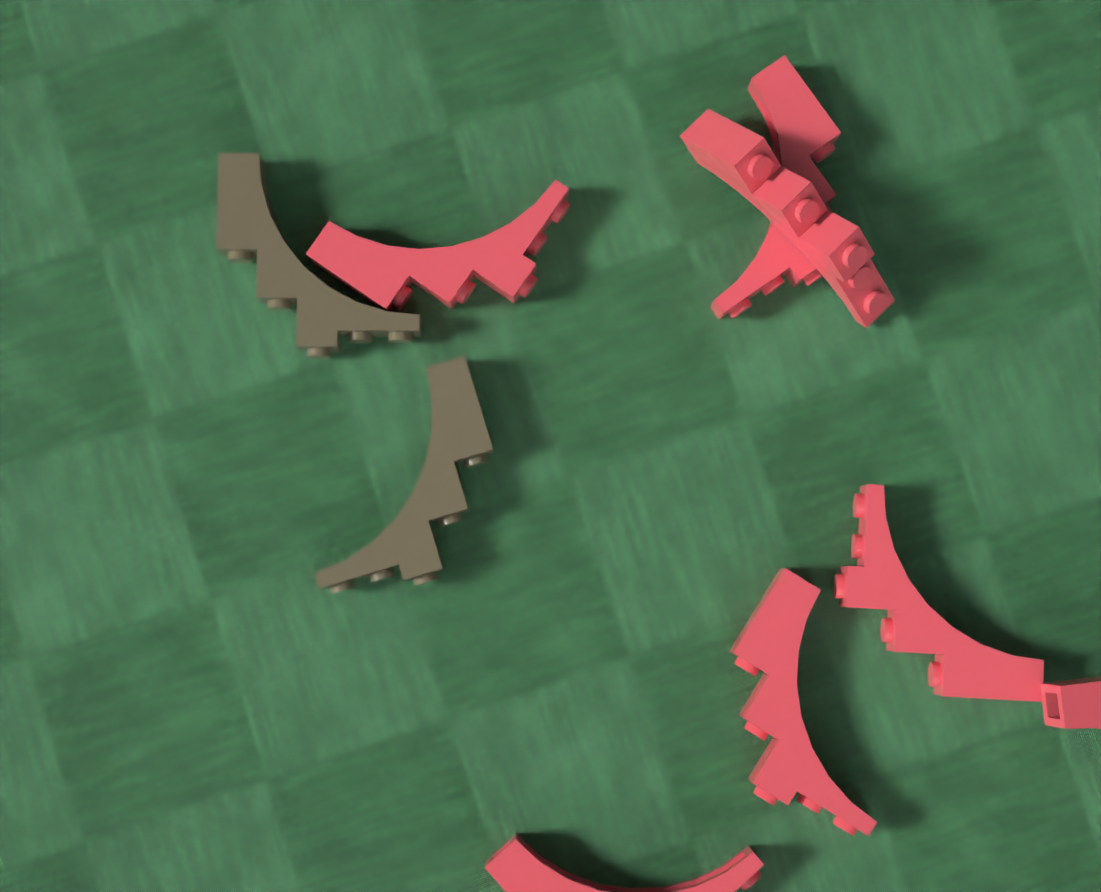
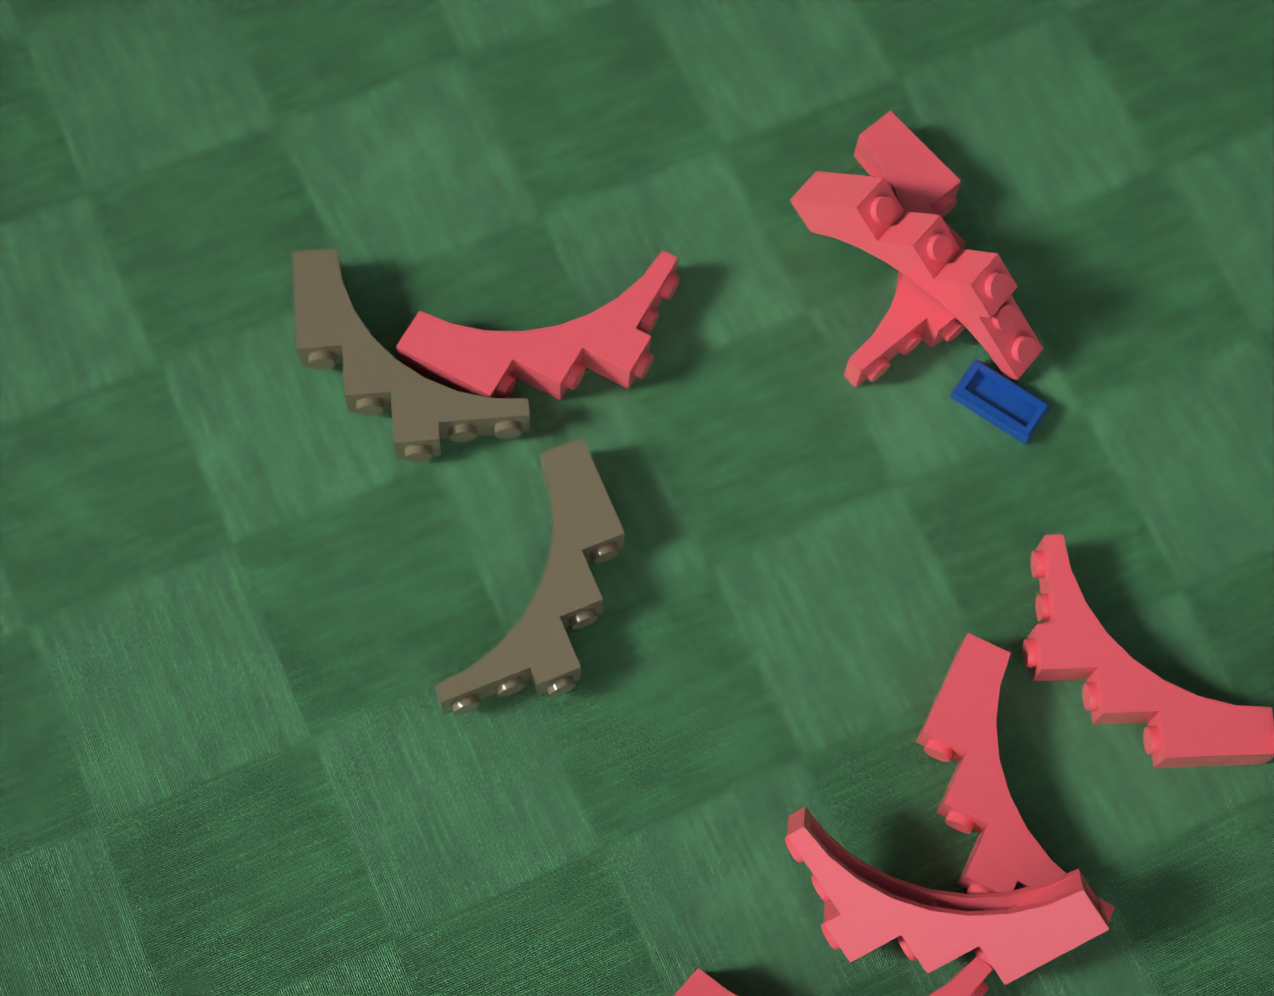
camera: 10 degrees left, 15 degrees down
none -> coral arch [785,807,1109,985]
none -> blue tile [950,358,1051,444]

